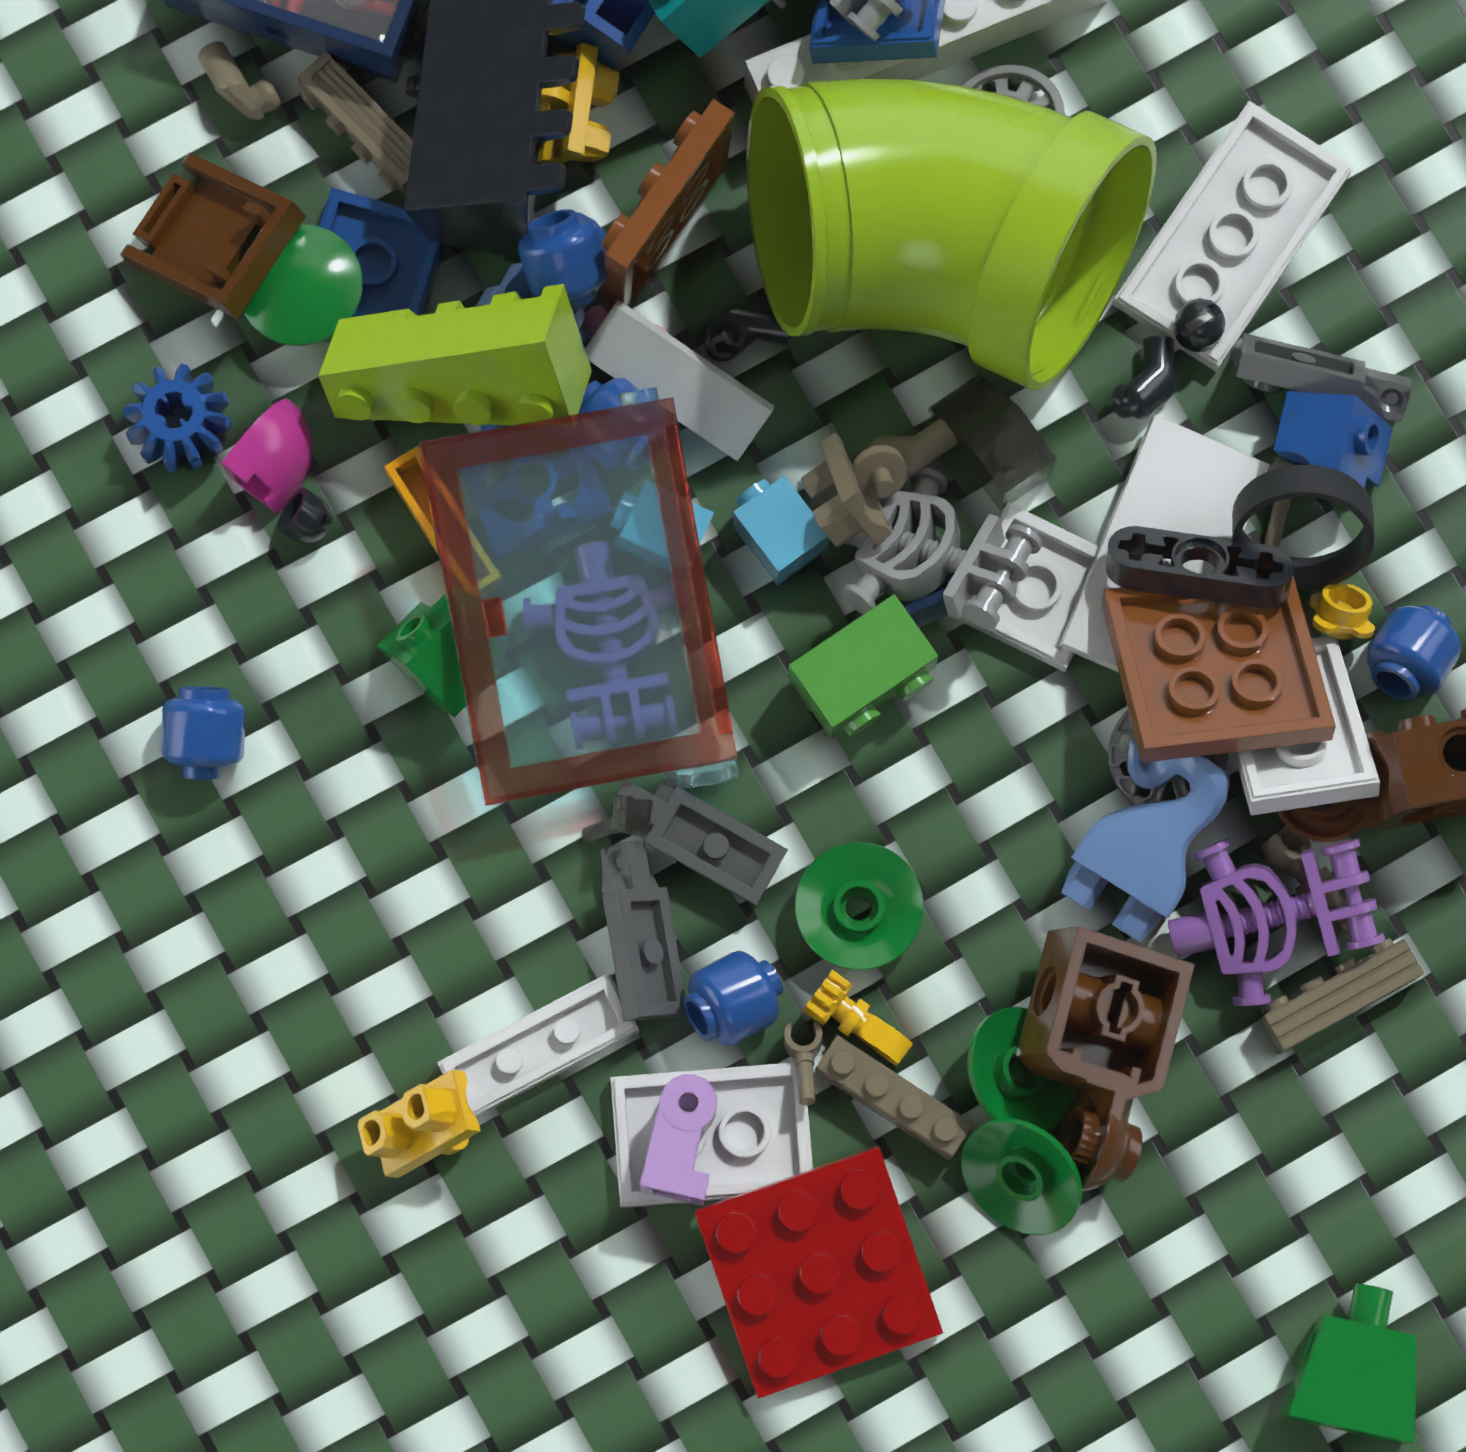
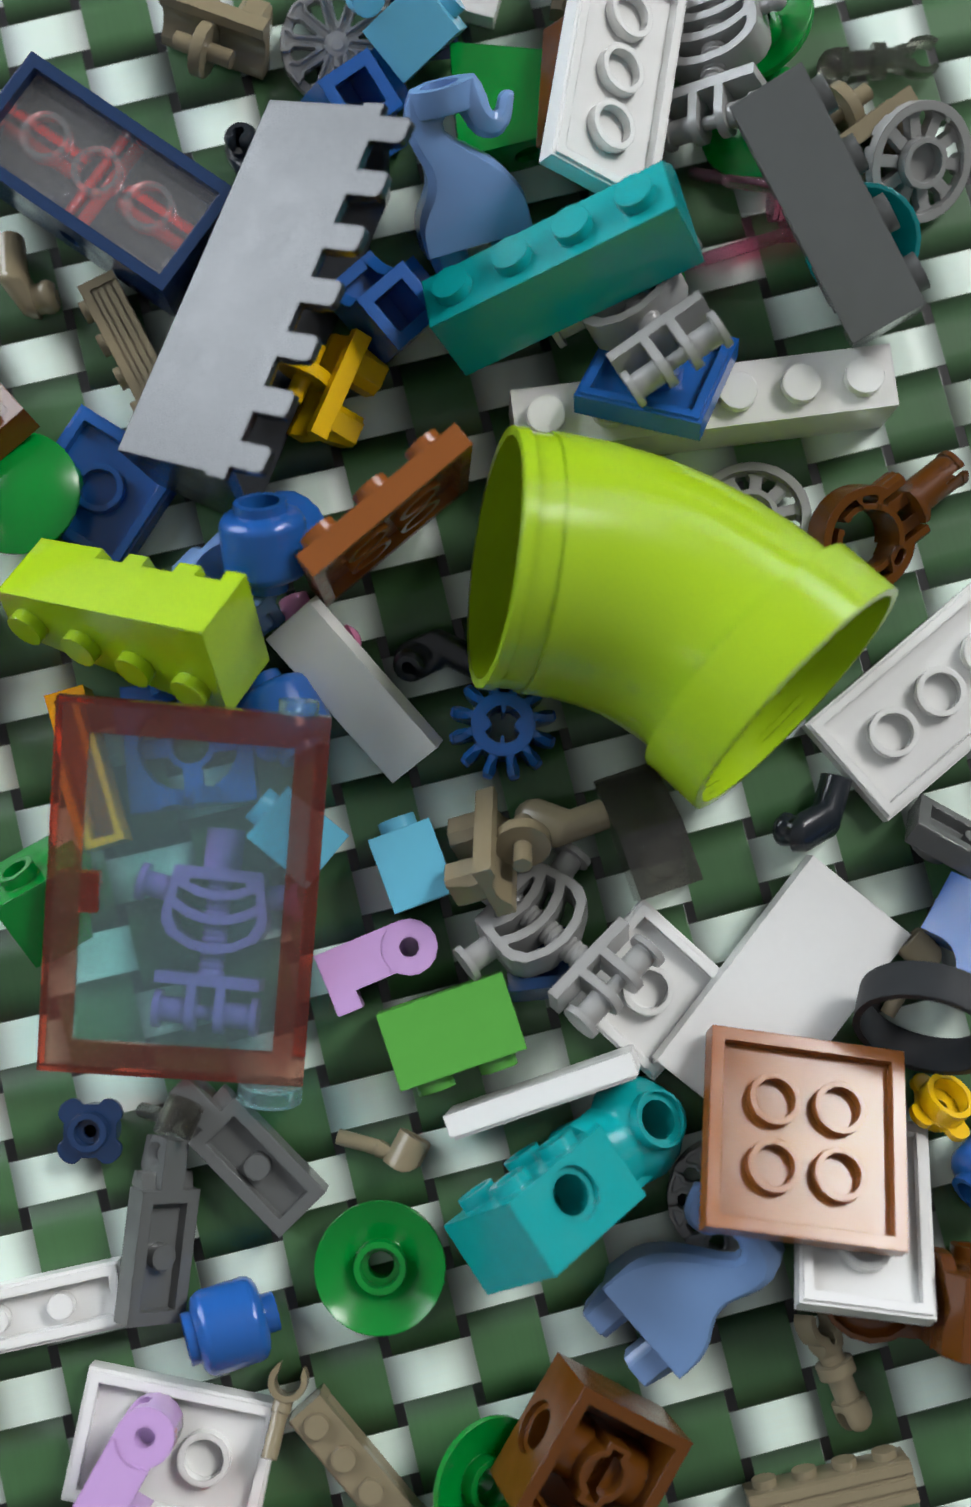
camera: 15 degrees right, 5 degrees up
yellow piece [803,970,913,1067] -> none
black beam [1106,526,1294,609] -> none
medium lavender piece [1168,838,1385,1006] -> none
black hinge [1173,298,1225,352] -> none
none -> dark blue plate [57,1098,124,1164]
none -> lavender leg [314,918,438,1017]
none -> dark tan hand [335,1127,431,1172]
none -> white tile [443,1044,641,1140]
none -> teal brick [443,1076,687,1295]
none -> blue gear [449,685,556,781]
none -> reddish brown pin [807,450,969,585]

